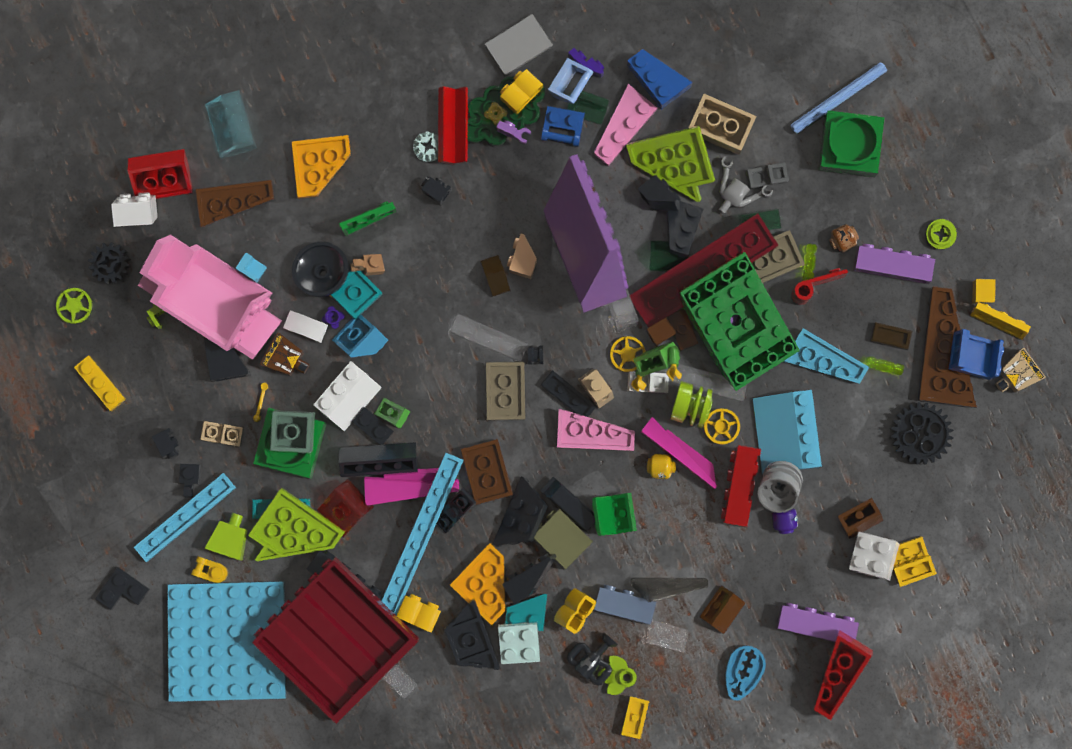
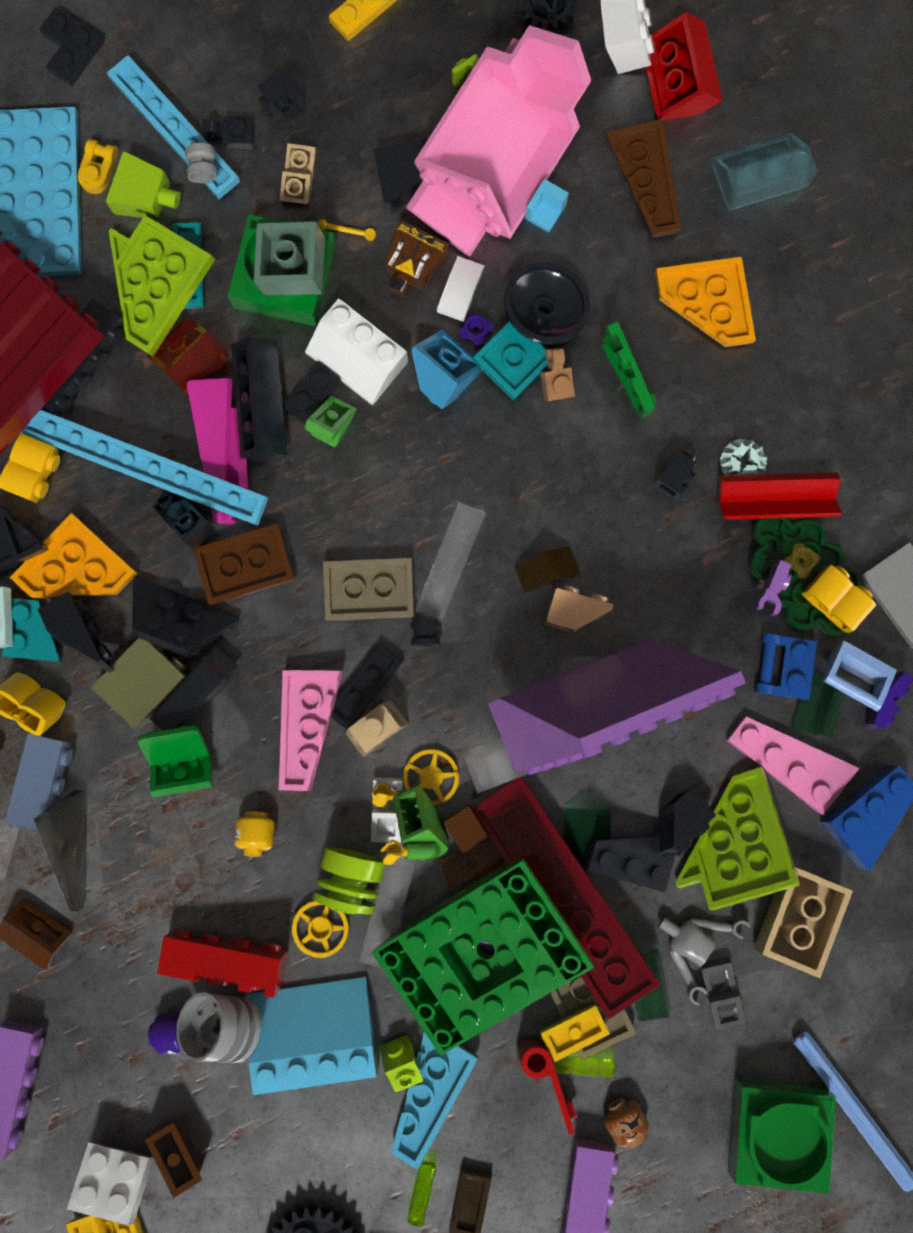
camera: 85 degrees right, 0 degrees up
dark pink wedge [640,417,717,490] -> none
none -> light grey wheel [185,143,217,183]
none -> lime bracket [379,1034,423,1092]
none -> yellow plate [540,1003,610,1062]

